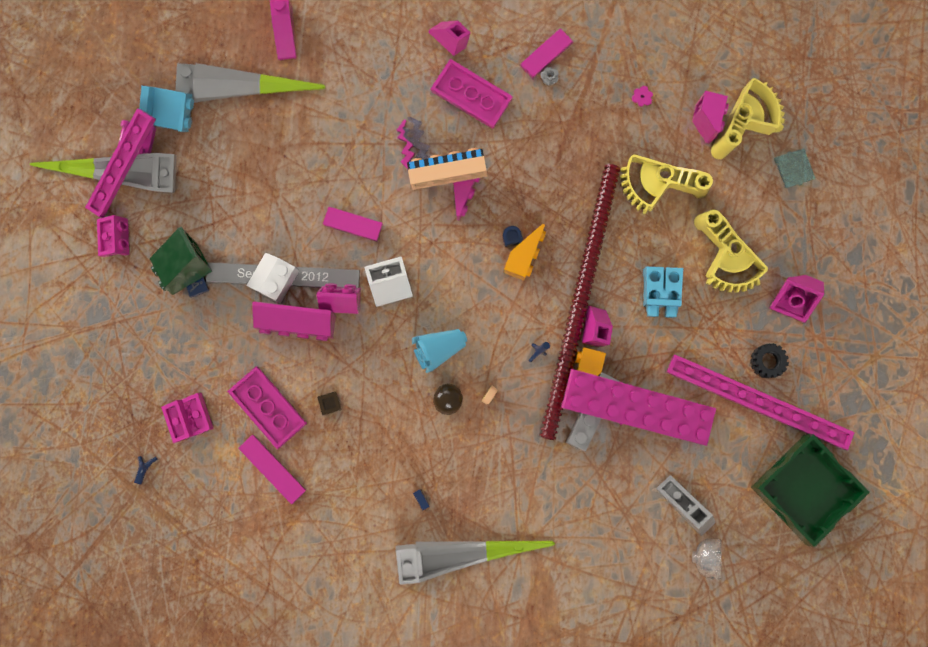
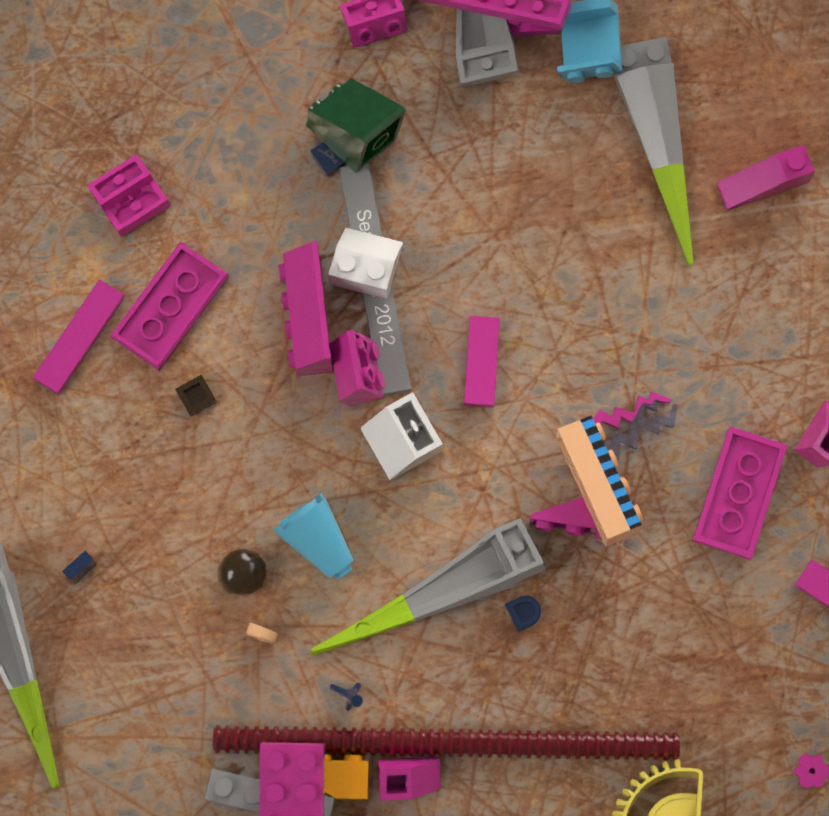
camera: 80 degrees right, 5 degrees down
dark blue bar [134,456,158,484] -> none
light orange slope [503,224,547,280] -> none
light grey plate [541,67,559,85] -> none
none -> light grey plate [311,518,546,655]

